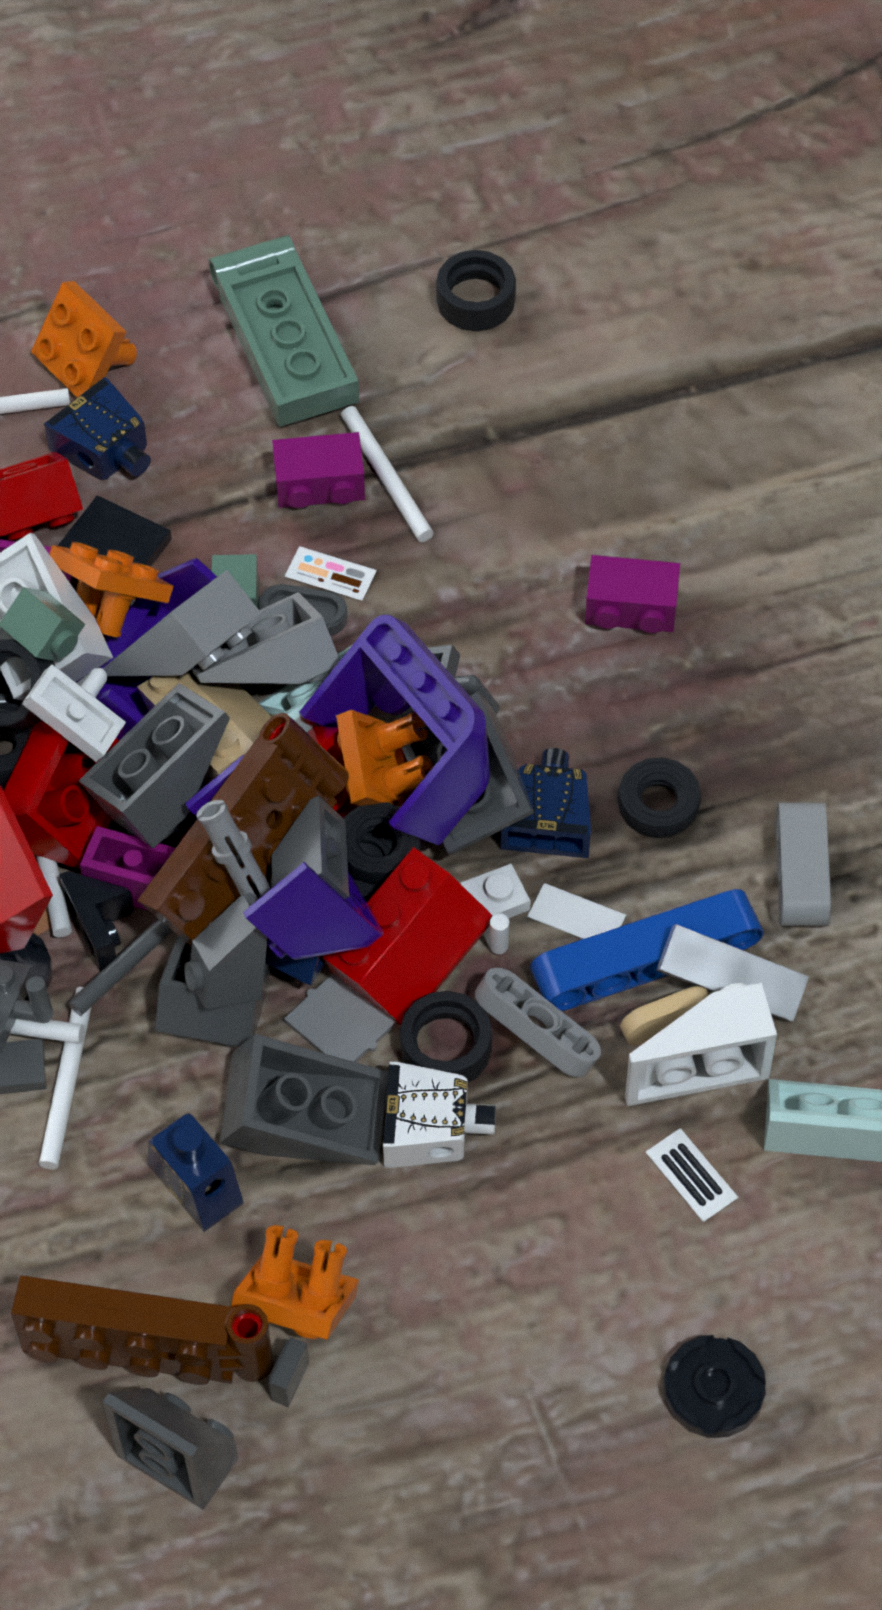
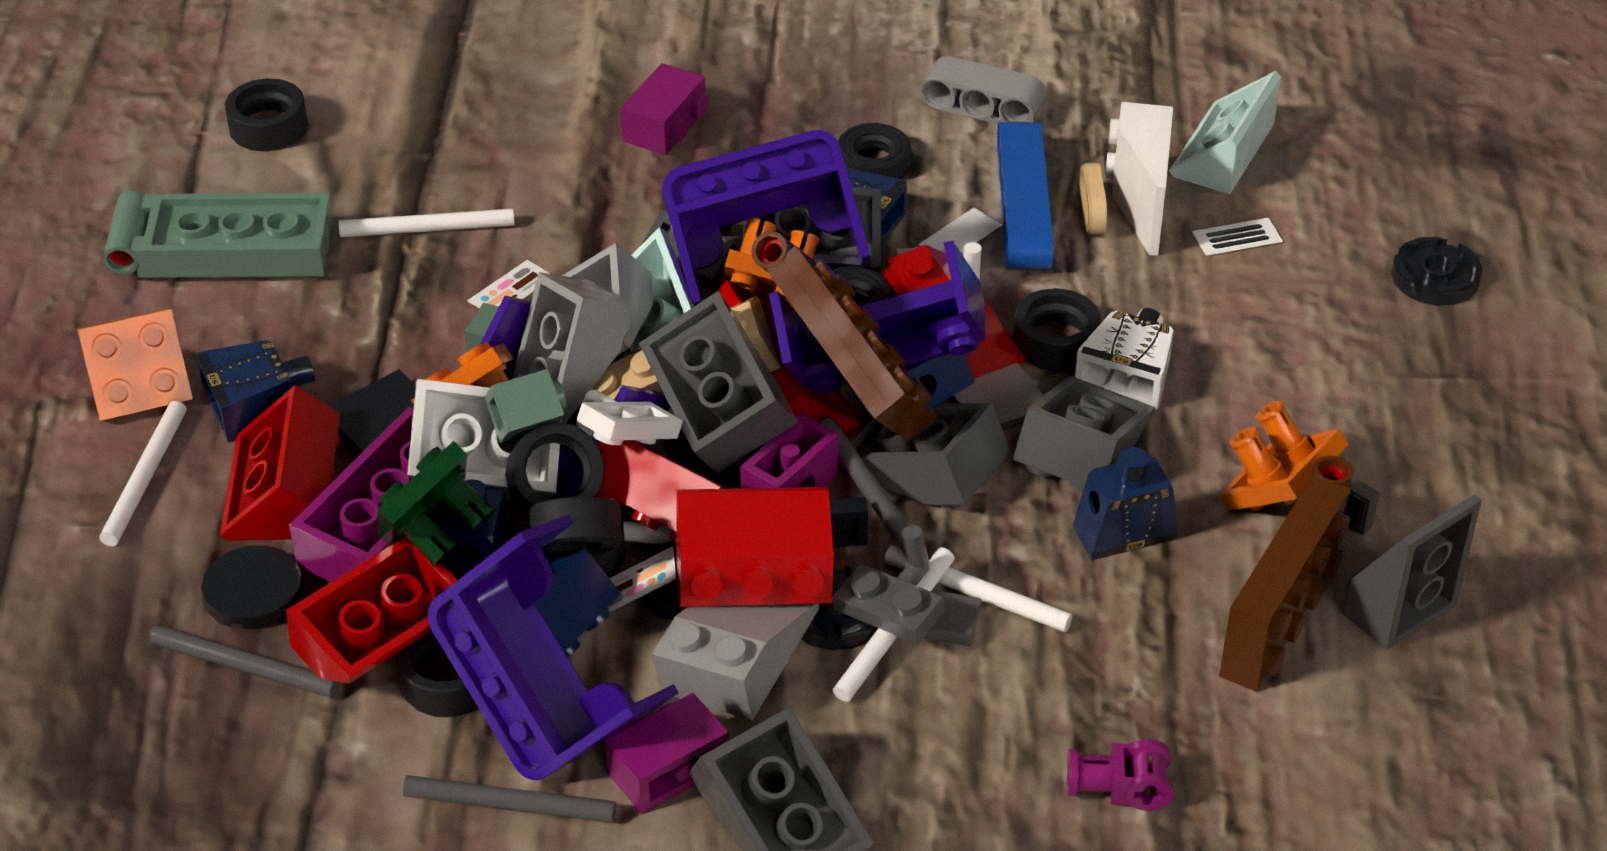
camera: 70 degrees left, 15 degrees down
dark grey slope [184,893,268,1009] -> none
light grey pin [196,800,271,901] -> none
dark grey slope [270,796,349,899] -> none
magenta brick [272,432,365,508] -> none
light grey beam [475,968,601,1077] -> none
tile [657,924,809,1022] -> none

